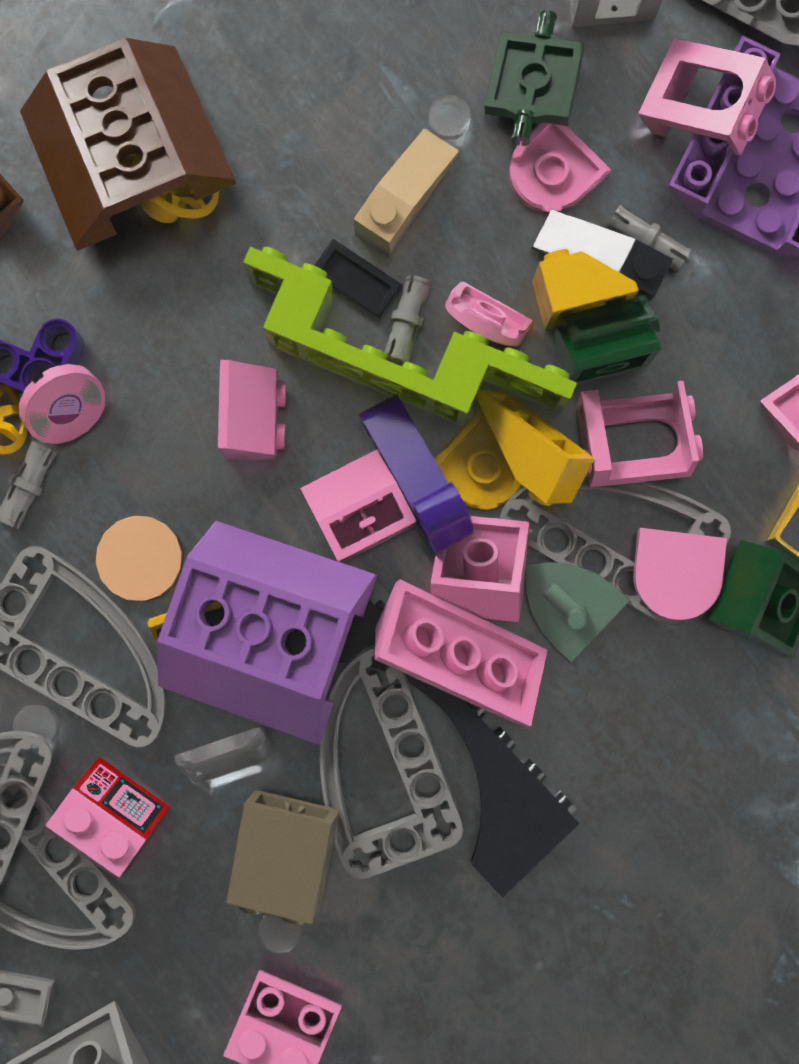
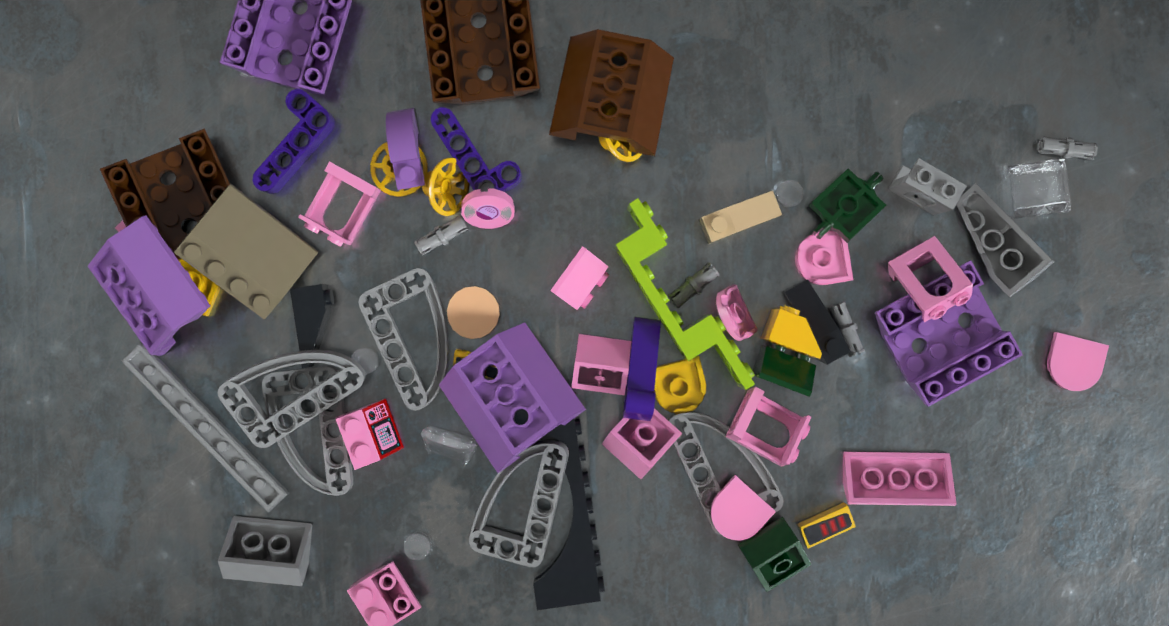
camera: 40 degrees right, 5 degrees up
dark tan brick [226,790,340,925] -> none
black tile [314,239,403,323] -> none
bright pink slope [375,579,548,729] -> none
yellow slope [476,390,595,506] -> none
sand green shield [526,562,630,663] -> none
clear green tile [562,295,660,351] -> none

